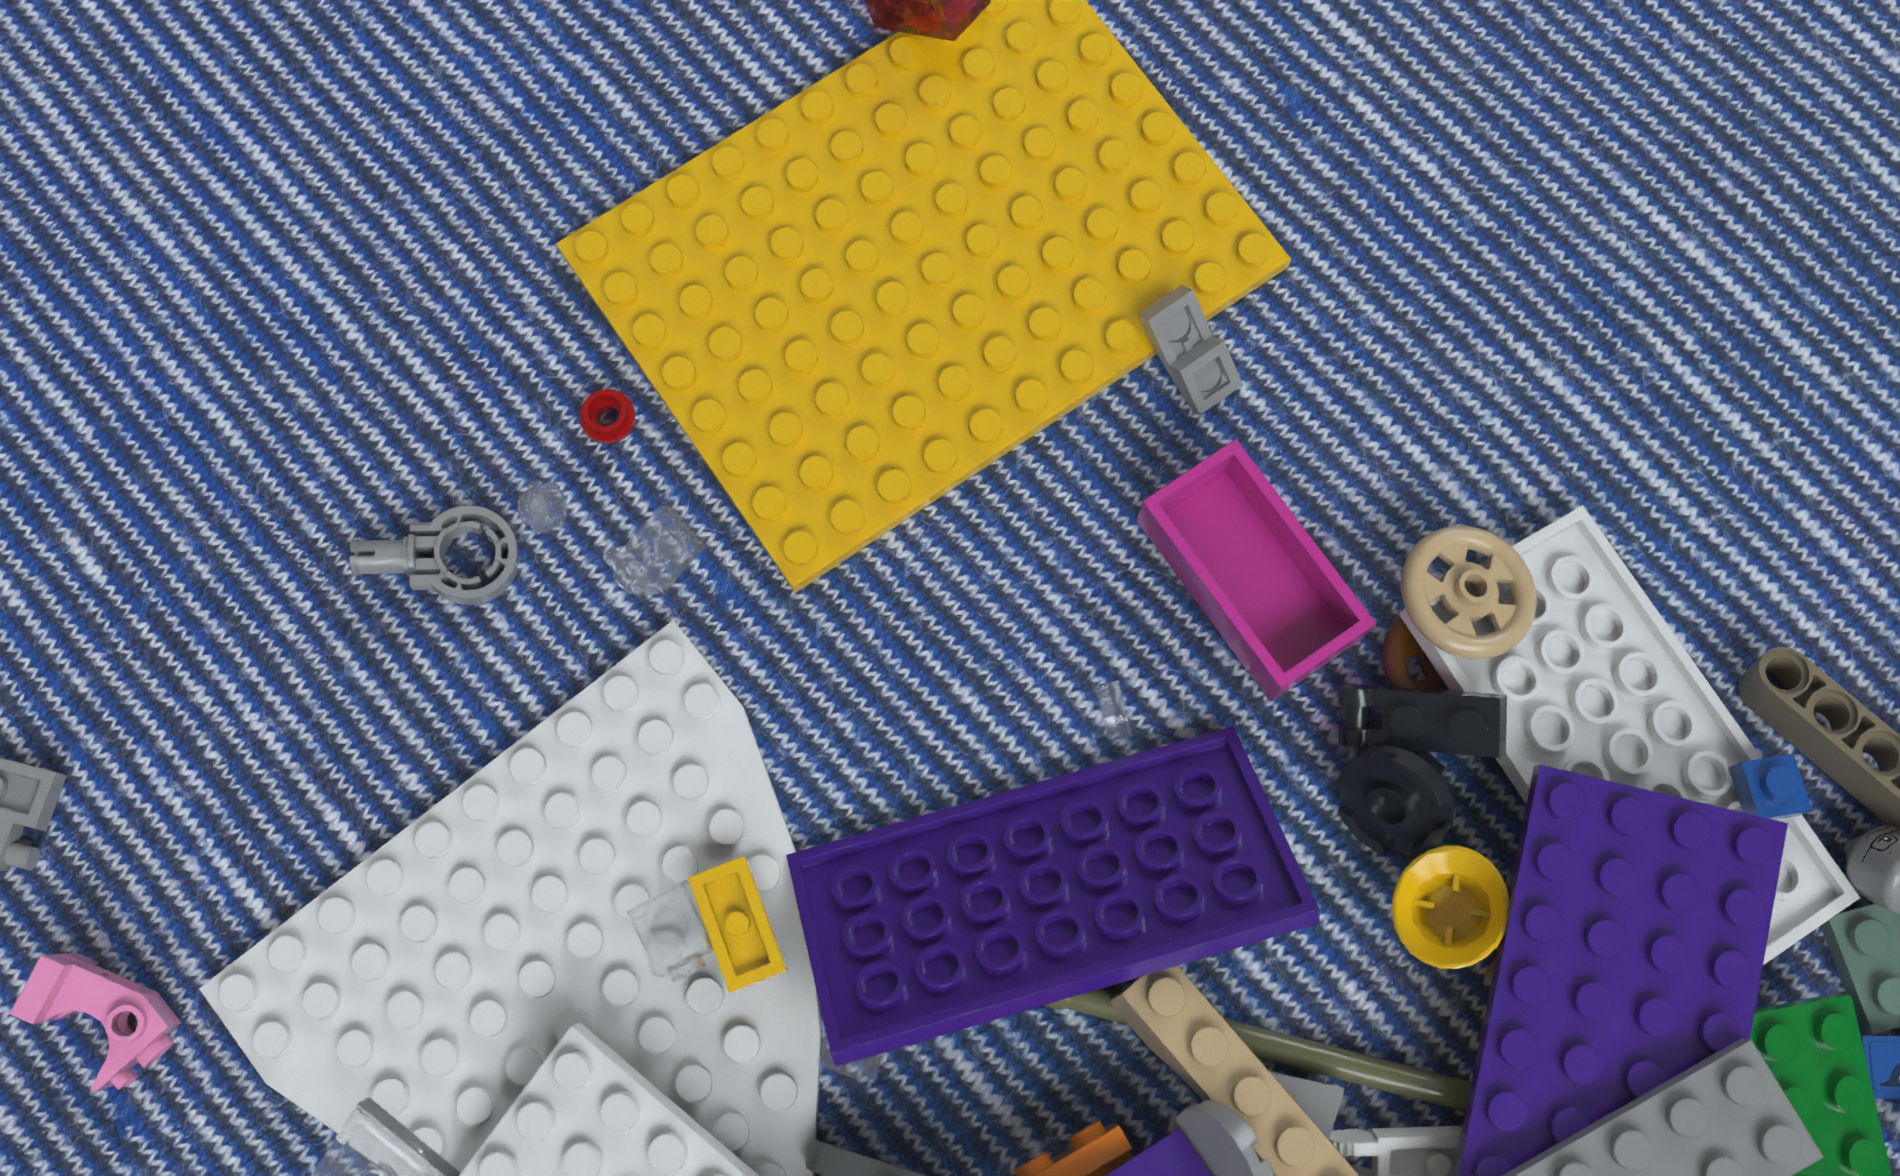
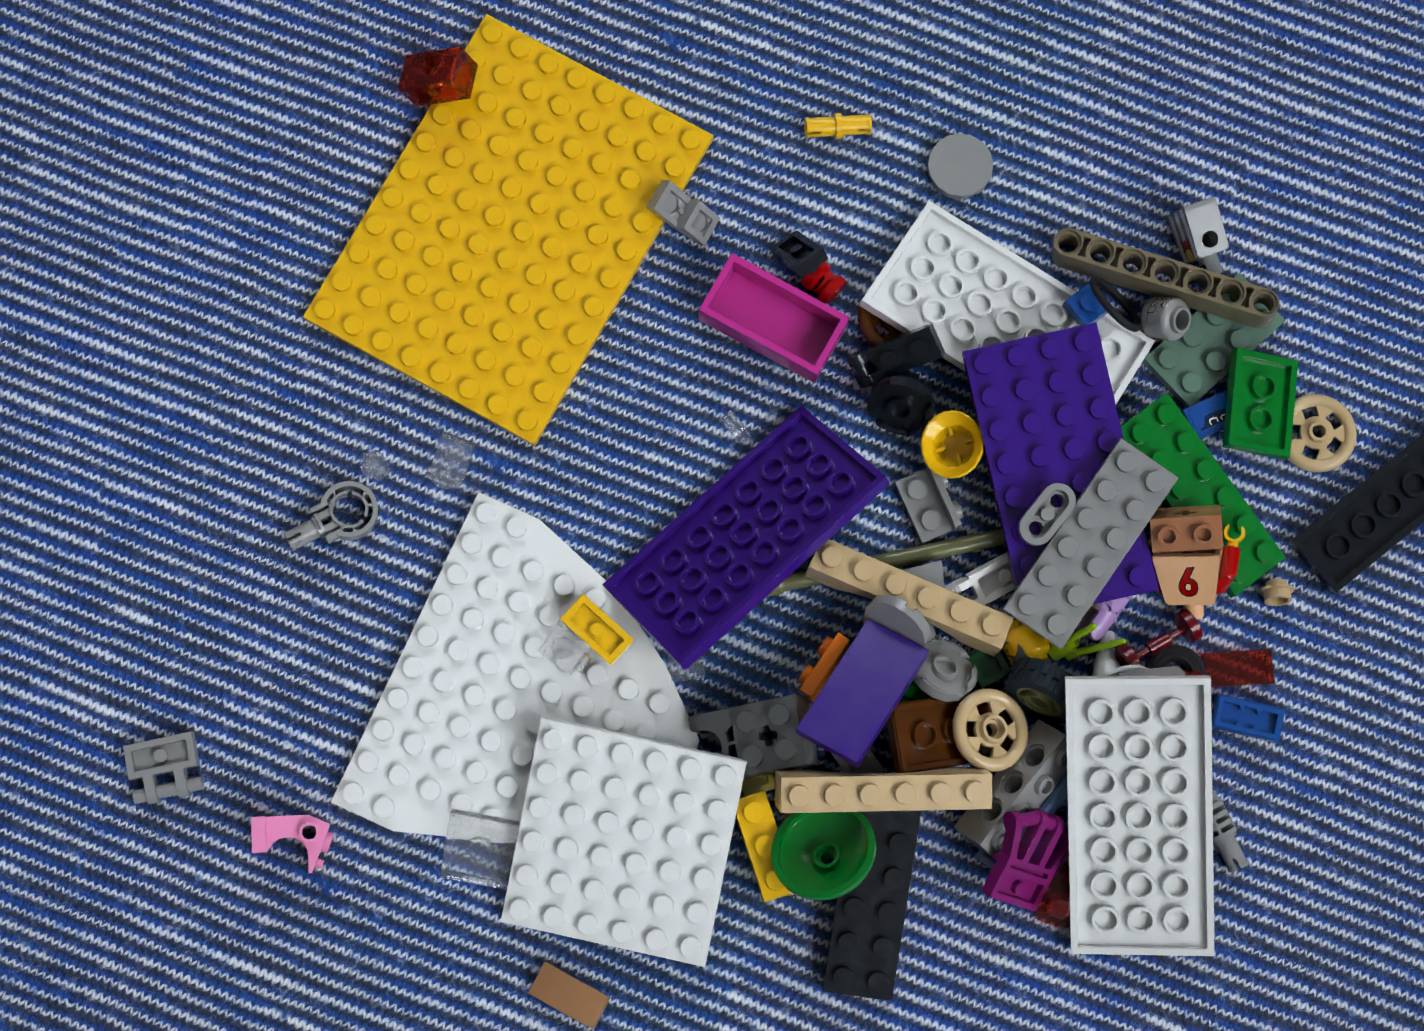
camera: 30 degrees left, 5 degrees up
red plate [579,389,636,444] -> none
tan plate [1401,526,1537,659] -> none
none -> black plate [770,230,829,277]
none -> red wheel [801,261,847,305]
none -> yellow pin [804,113,872,139]
none -> light grey bracket [894,466,963,545]
none -> light grey tile [927,133,993,200]
none -> light grey plate [1017,483,1076,546]
none -> black tyre [1089,277,1141,332]

